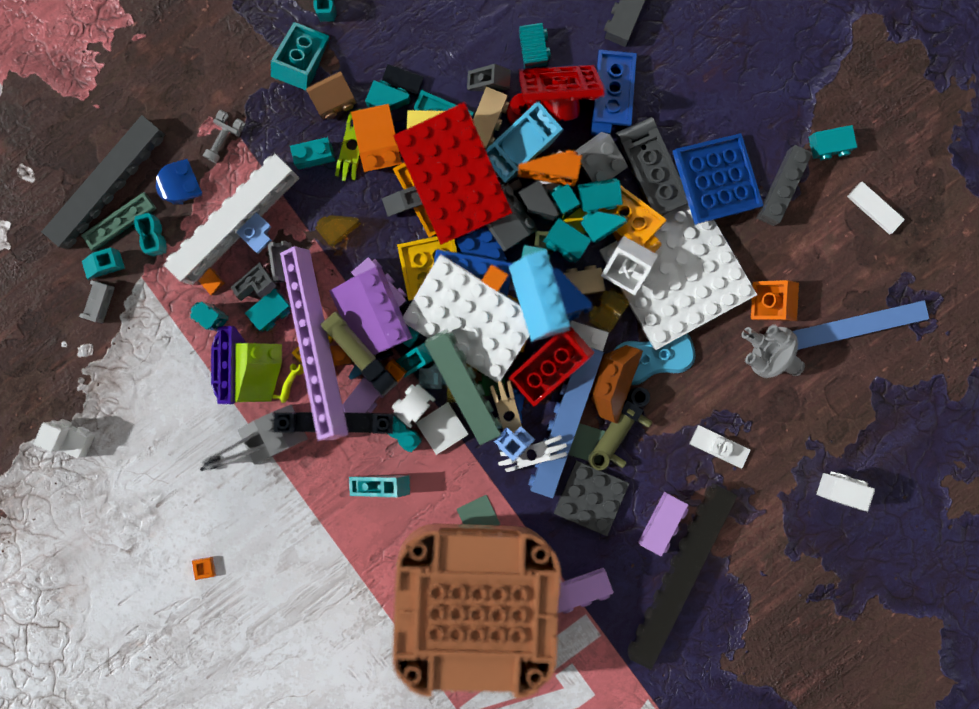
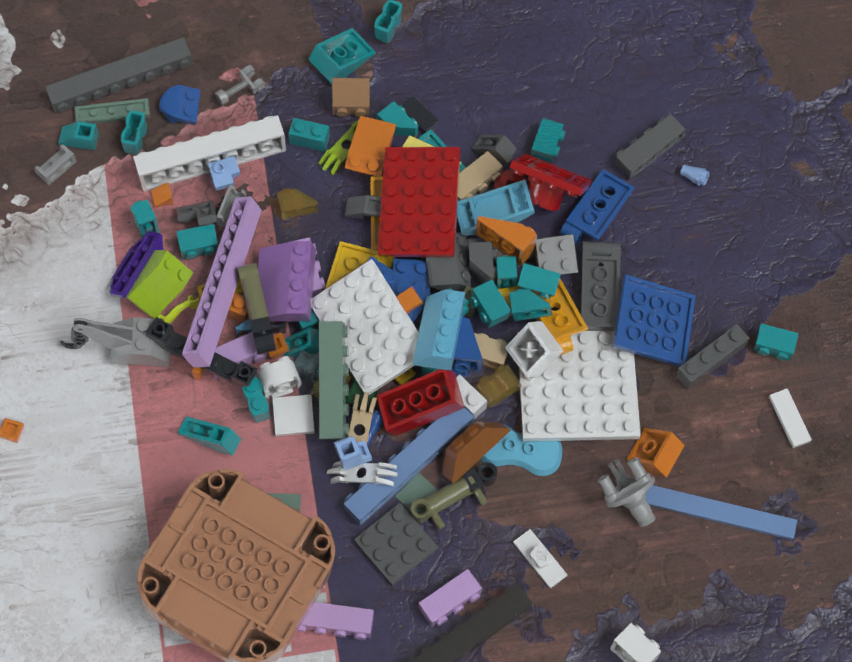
camera: 25 degrees right, 20 degrees down
none -> light blue cone [680,165,709,186]

